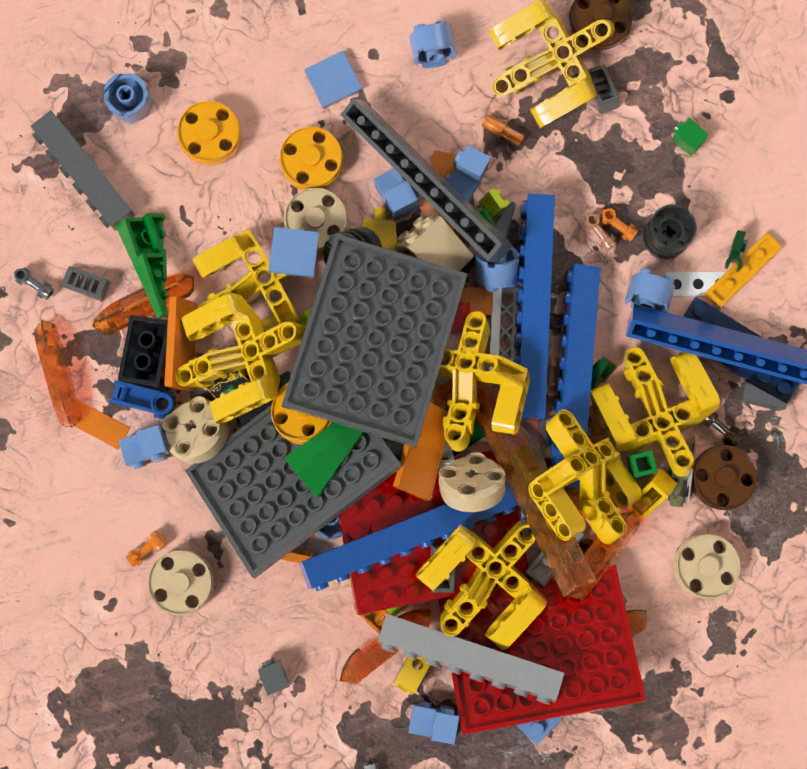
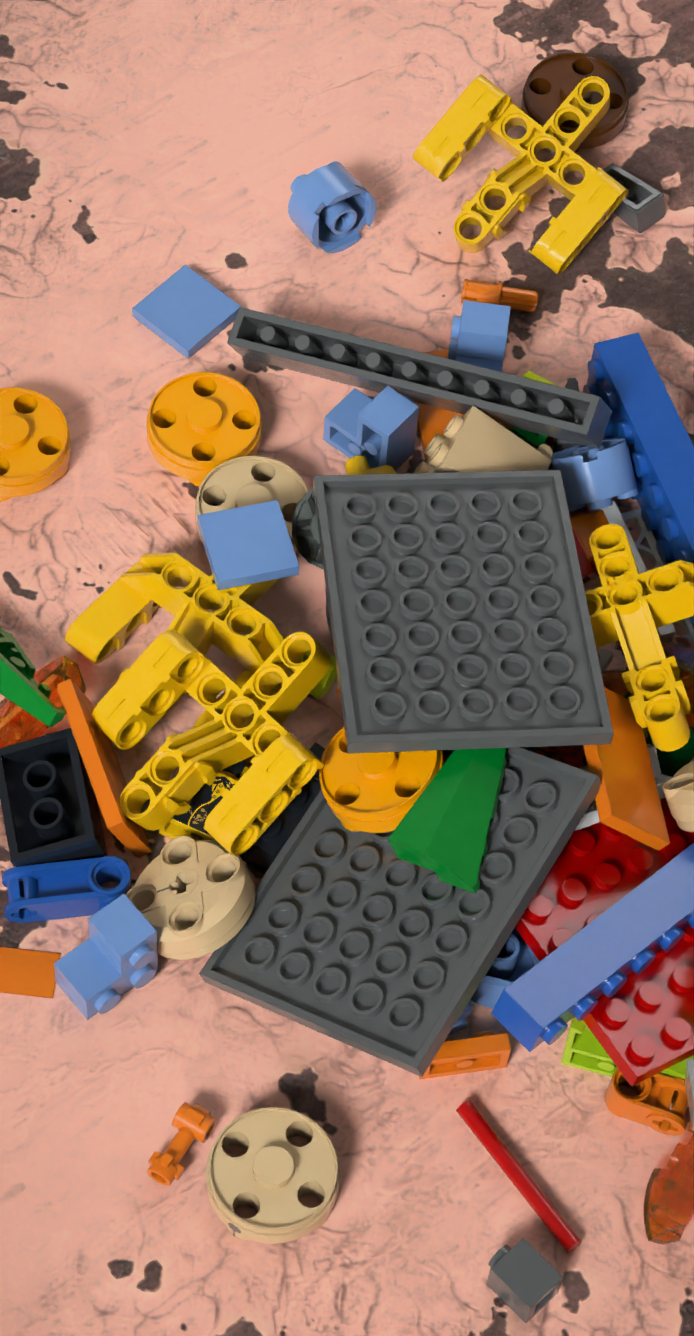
camera: 25 degrees left, 25 degrees down
none -> red bar [456,1100,582,1253]

